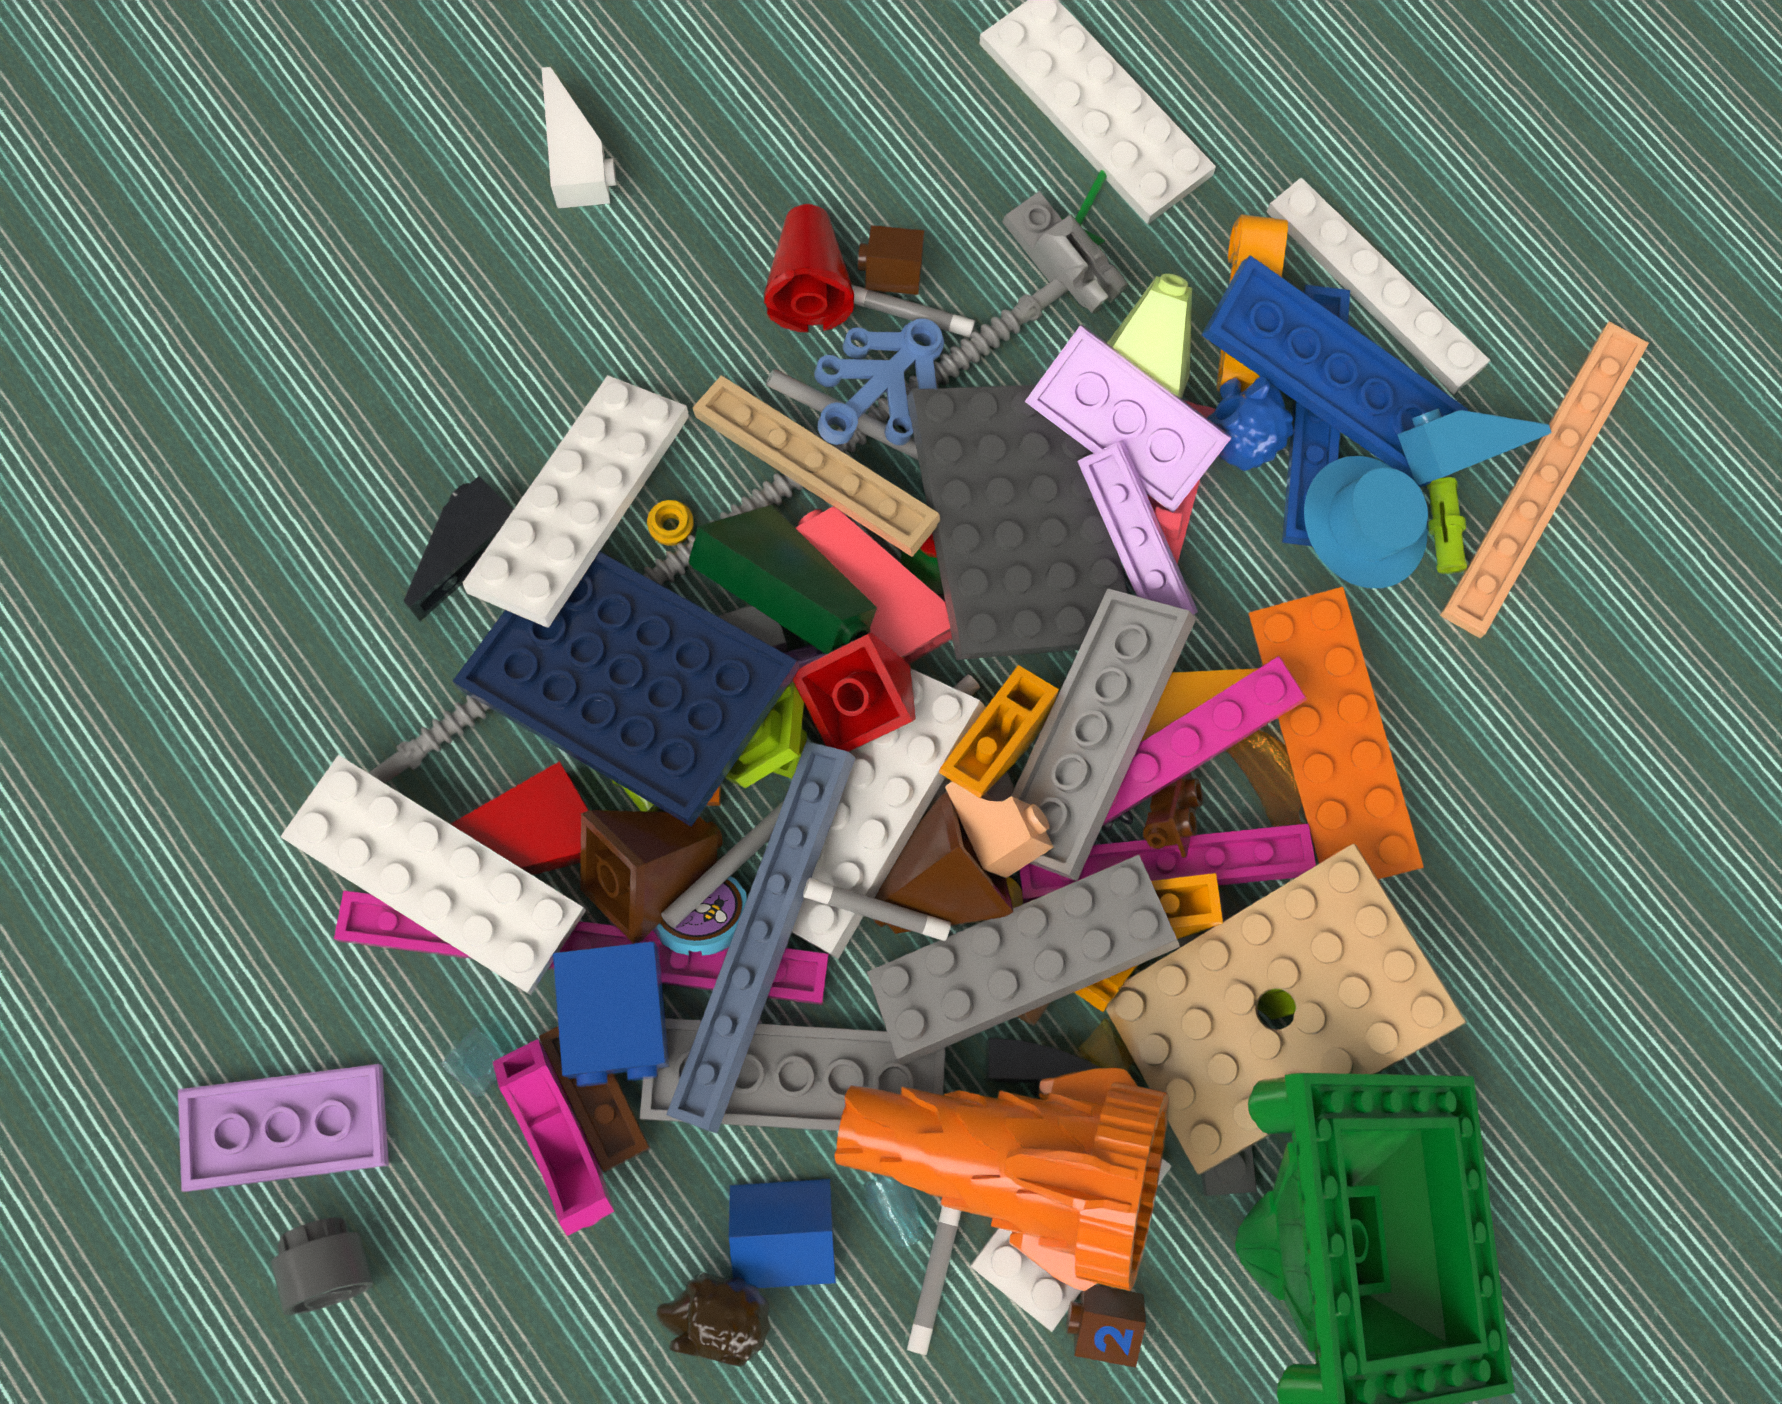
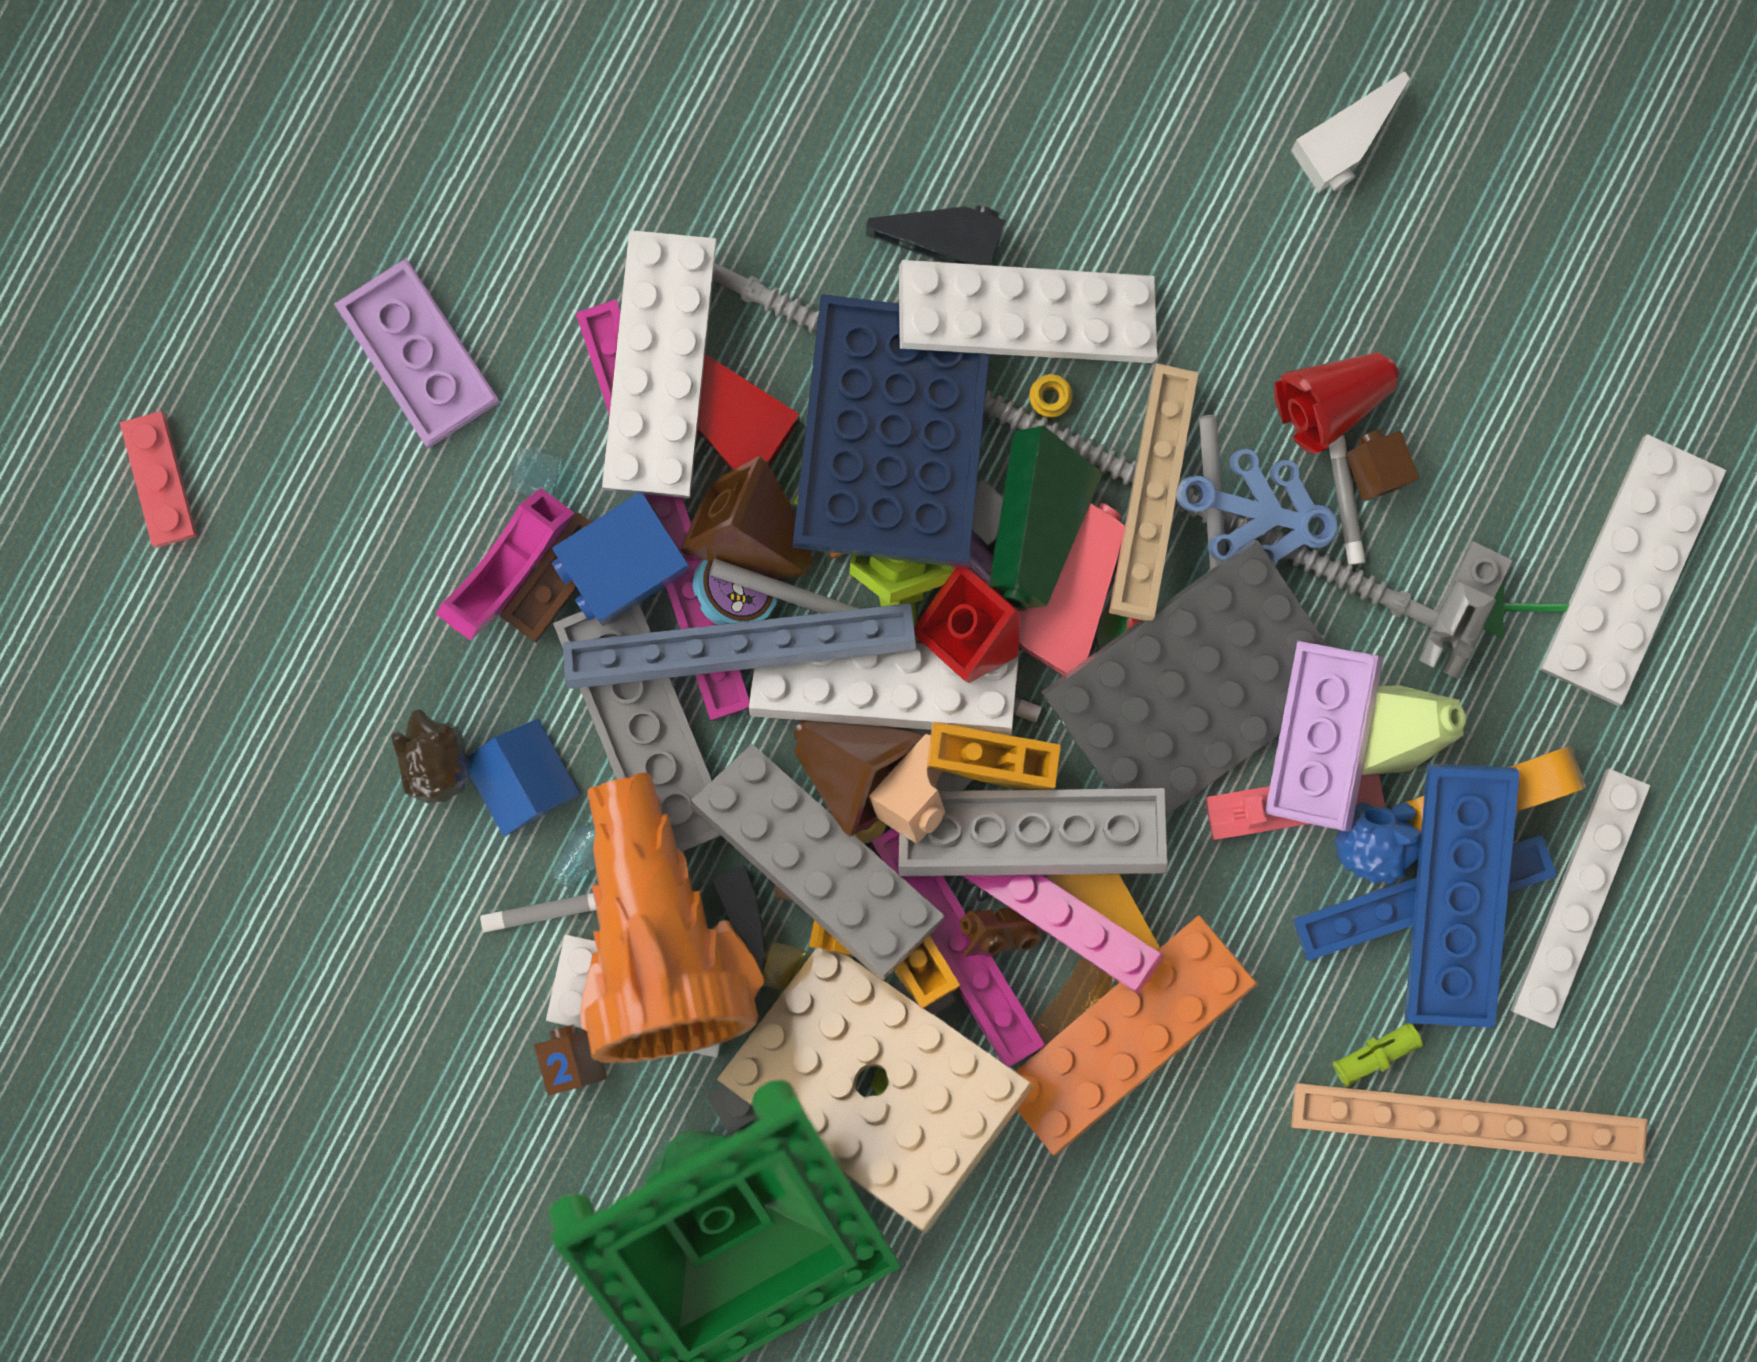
camera: 70 degrees right, 10 degrees up
dark grey piece [271,1217,373,1315] -> none
light grey bar [803,878,951,941] -> none
lavender tile [1077,441,1198,615] -> none
dark azure hose [1304,456,1428,588] -> none
dark azure slope [1397,408,1552,485] -> none

